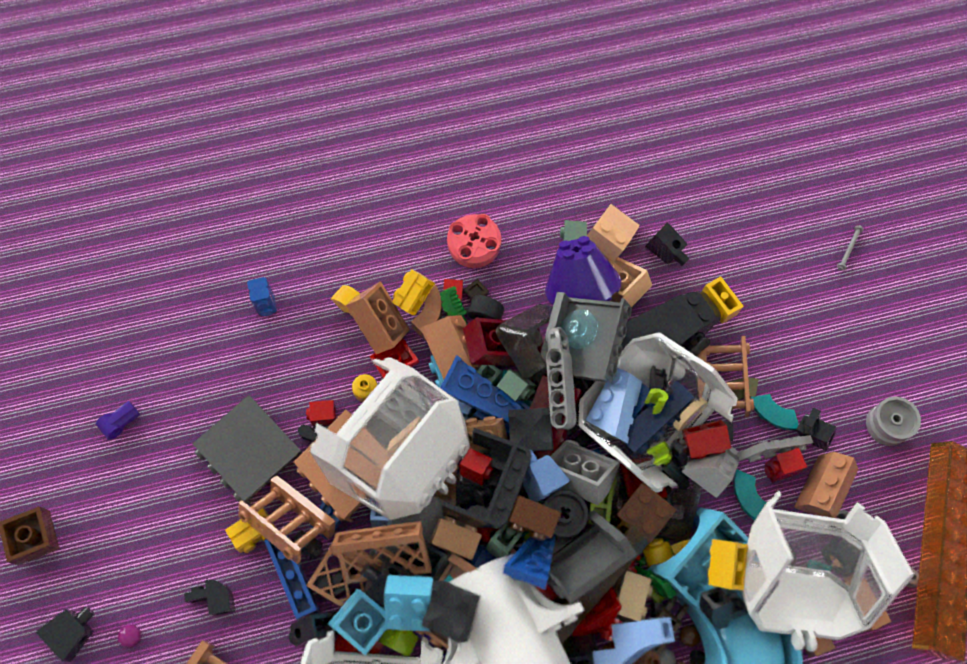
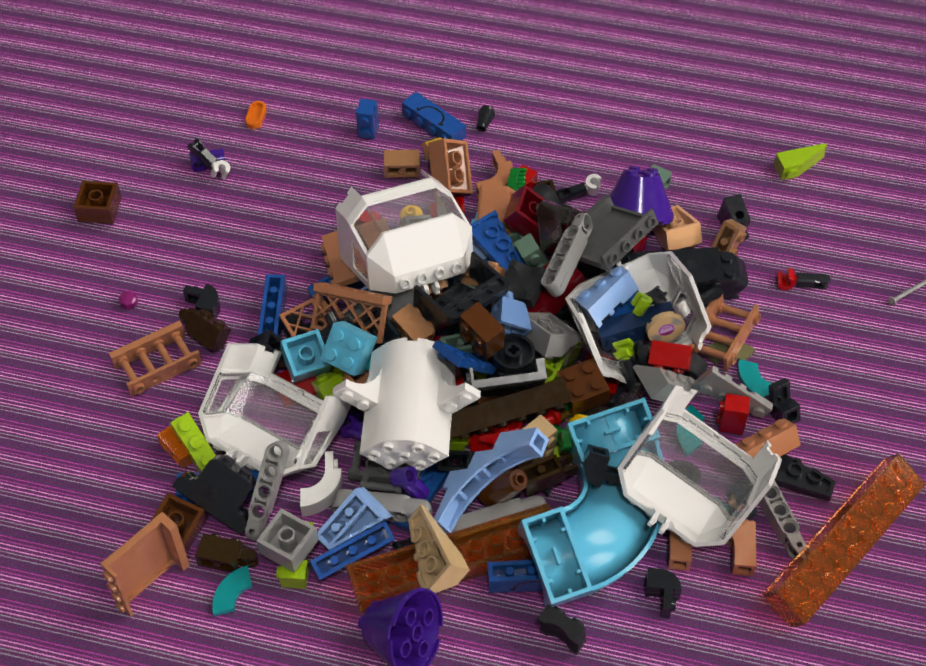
camera: 30 degrees right, 15 degrees down
black torso [35,606,95,662] -> none
dark grey panel [192,395,302,505] -> none
yellow brick [225,508,277,553] -> none
nougat fence [238,475,335,564] -> none
clear smoke brick [292,530,323,560] -> none
yellow brick [392,269,435,316] -> none
black brick [421,580,480,643] -> none
coral piece [447,214,501,268] -> none
red brick [460,448,494,486] -> none
clear light blue dish [561,309,598,349] -> none
light nougat slope [587,204,640,262] -> none
reddish brown tile [678,625,700,647] -> none
yellow brick [702,276,744,324] -> none
yellow brick [708,539,748,590] -> none
light grey wheel [866,396,921,446] -> none
none -> dark brown hinge [178,308,231,350]
none -> black piece [187,138,230,180]
none -> orange tile [245,101,267,130]
none -> medium nougat brick [384,150,420,178]
none -> blue brick [402,92,466,140]
none -> black cone [476,105,495,132]
none -> piece [555,174,602,204]
none -> medium nougat brick [711,219,747,255]
none -> lime slope [774,143,827,180]
none -> black wing [775,454,836,502]
none -> piece [777,267,831,290]

